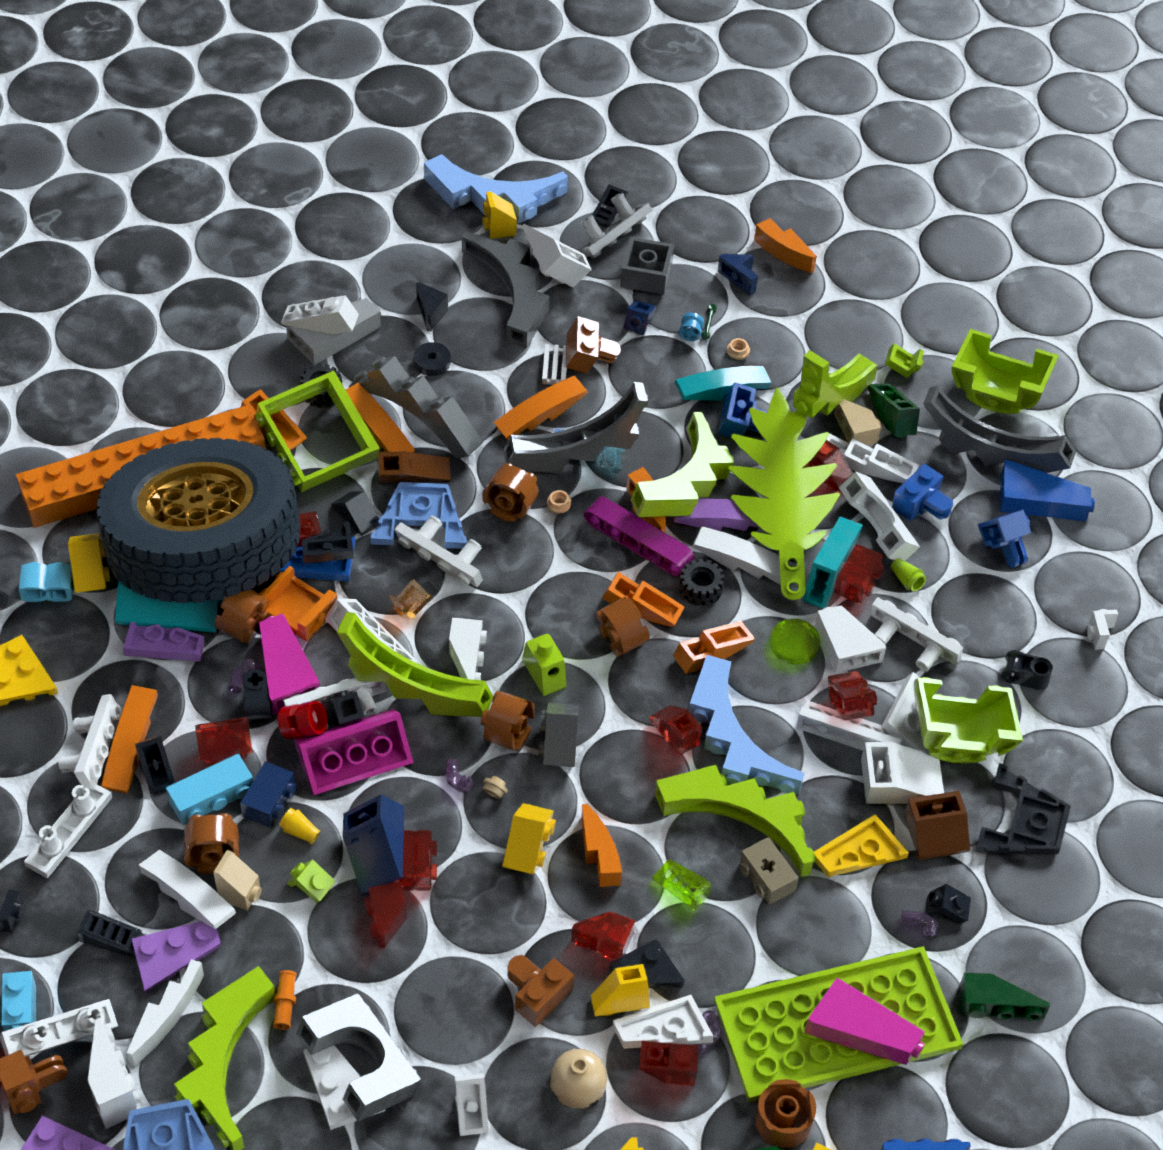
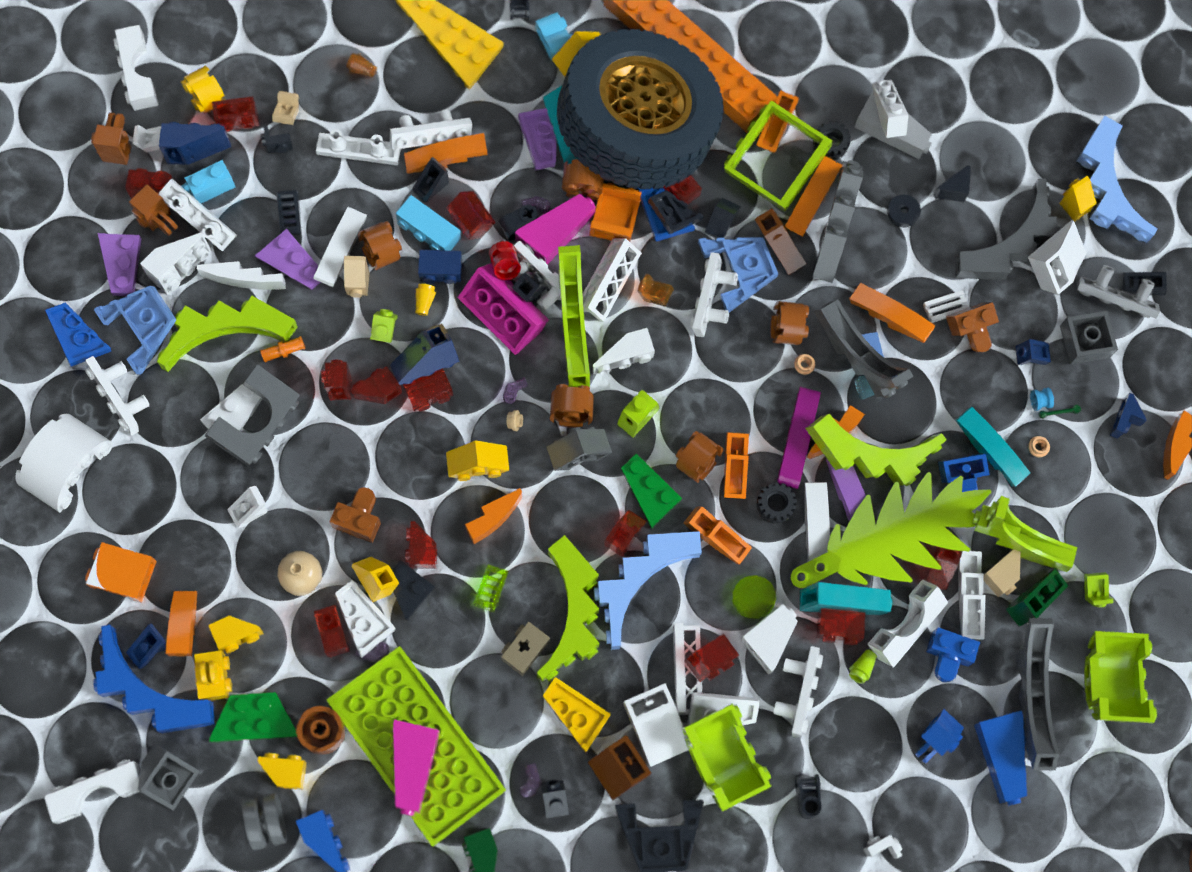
camera: 65 degrees right, 20 degrees up
none -> clear red brick [321,359,352,400]
none -> green wing [621,454,682,529]

